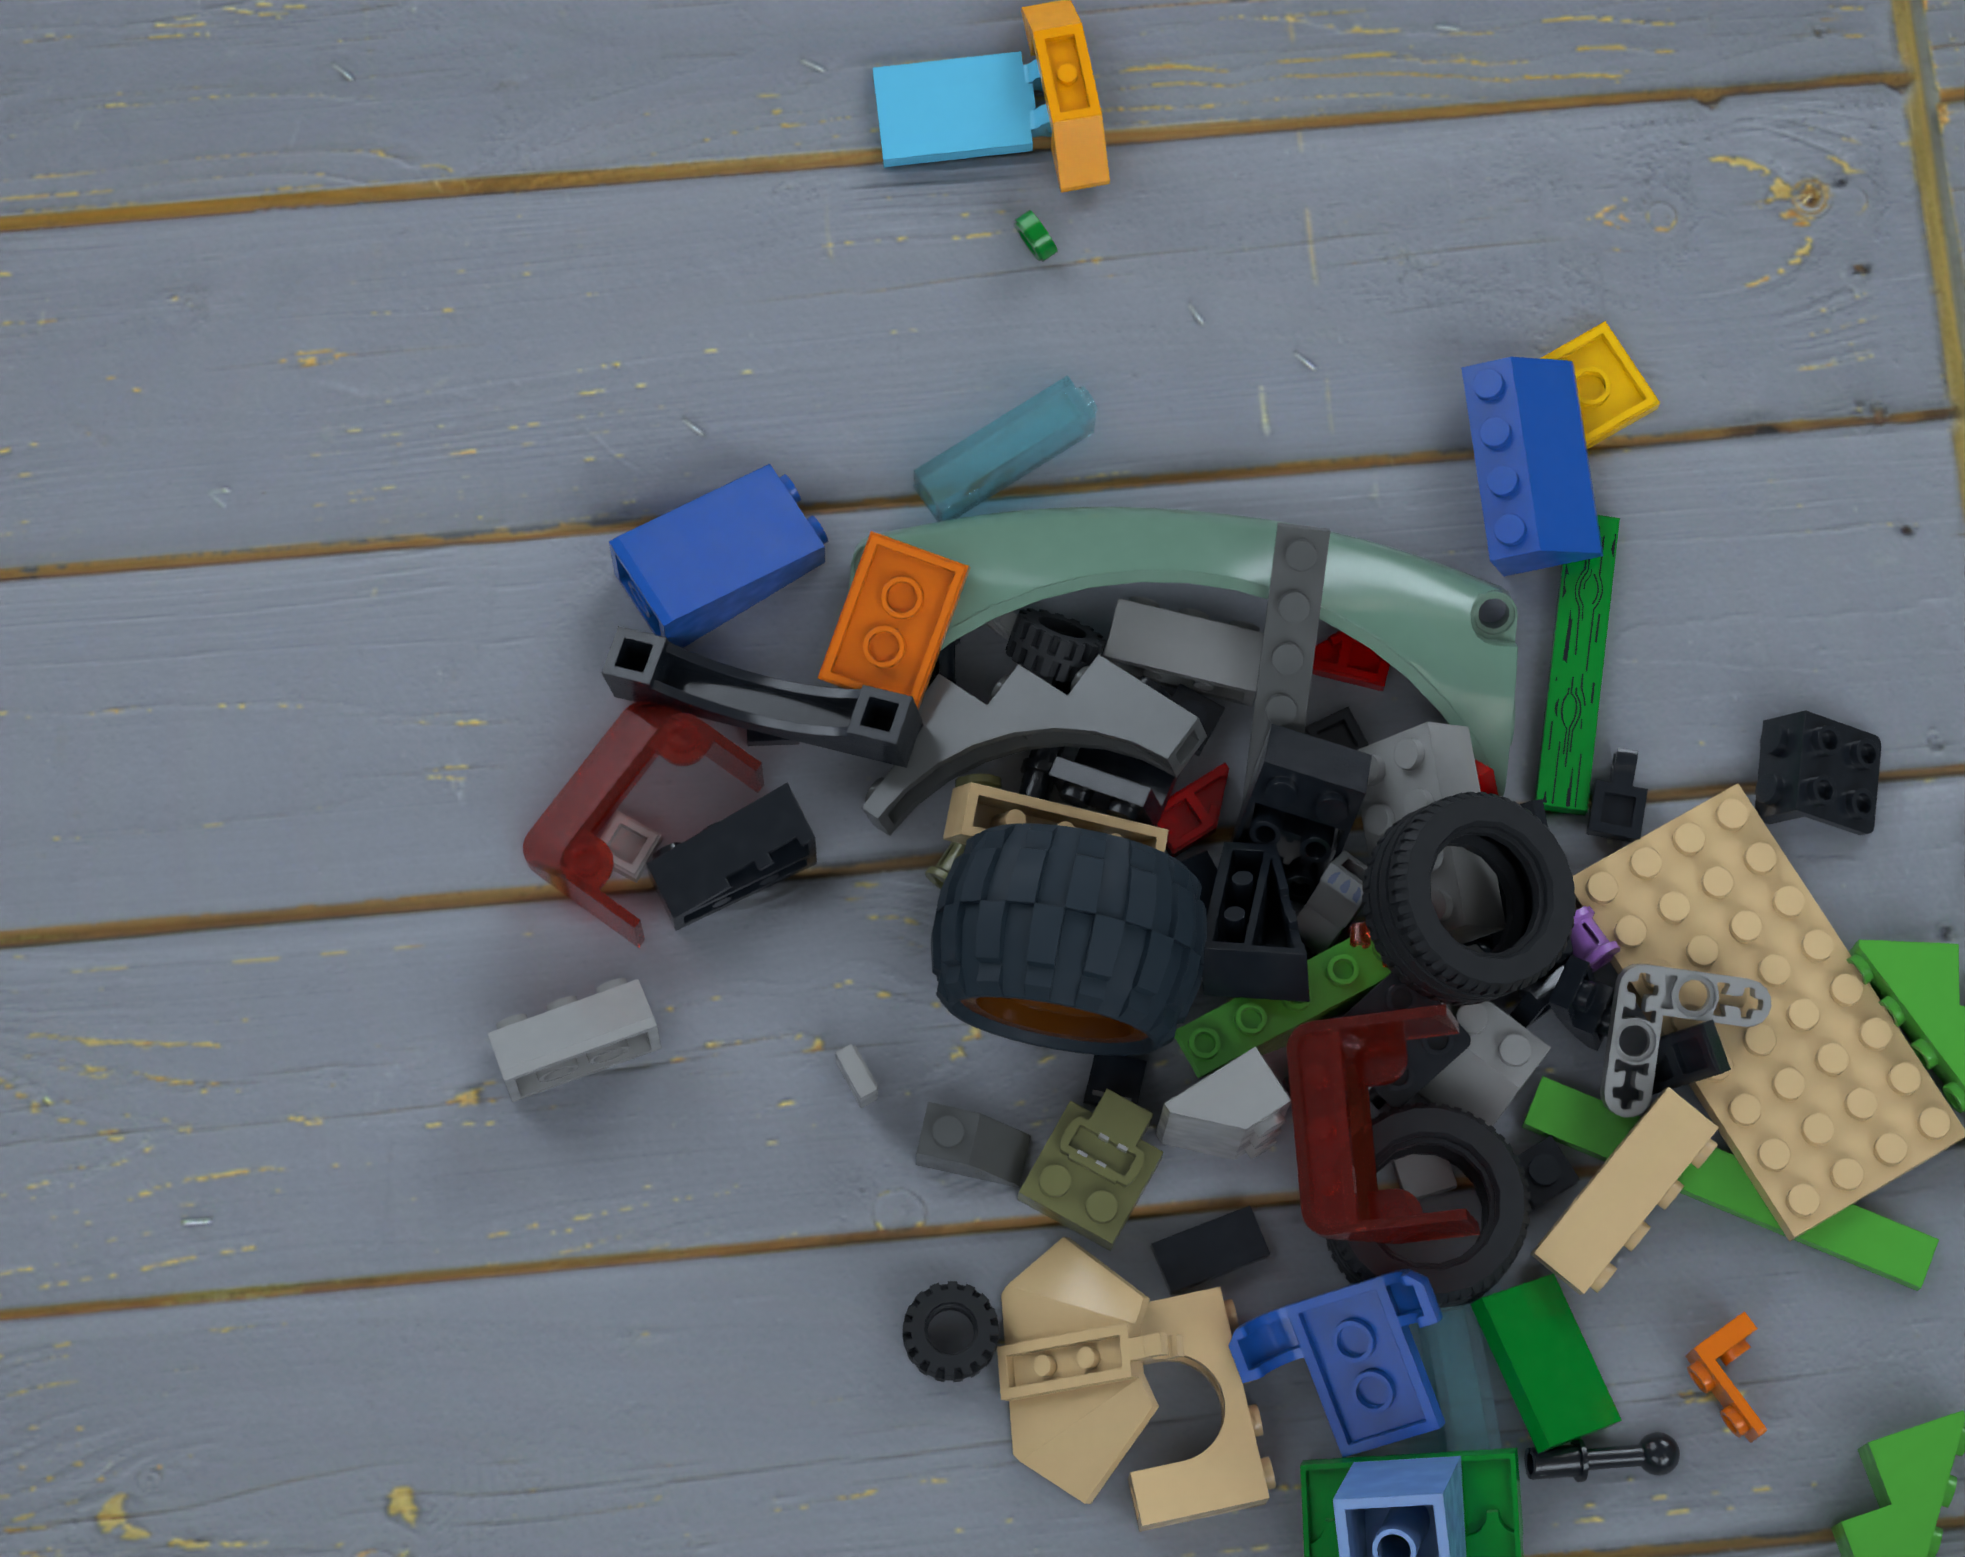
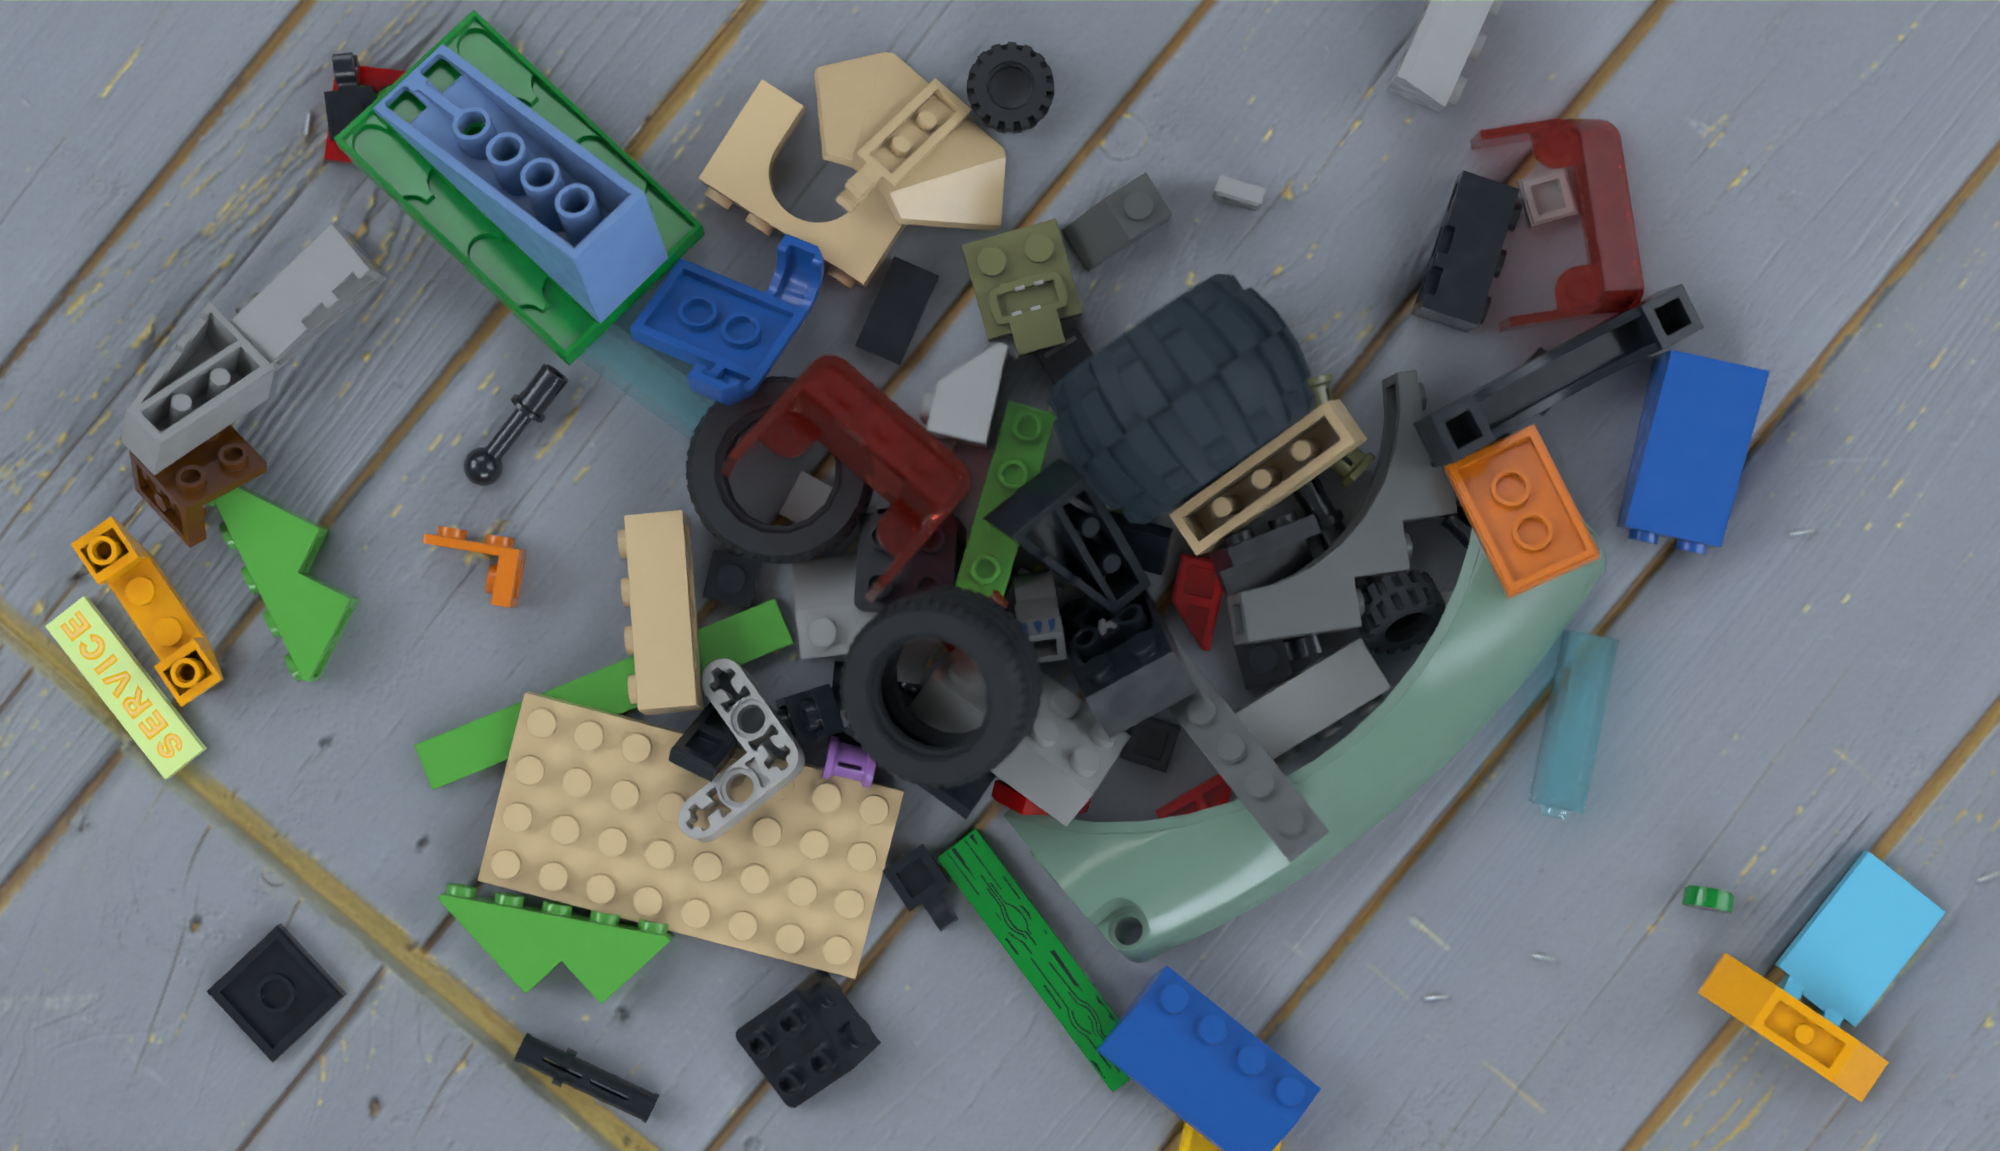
camera: 140 degrees right, 15 degrees up
green tile [1470,1273,1622,1453] -> none

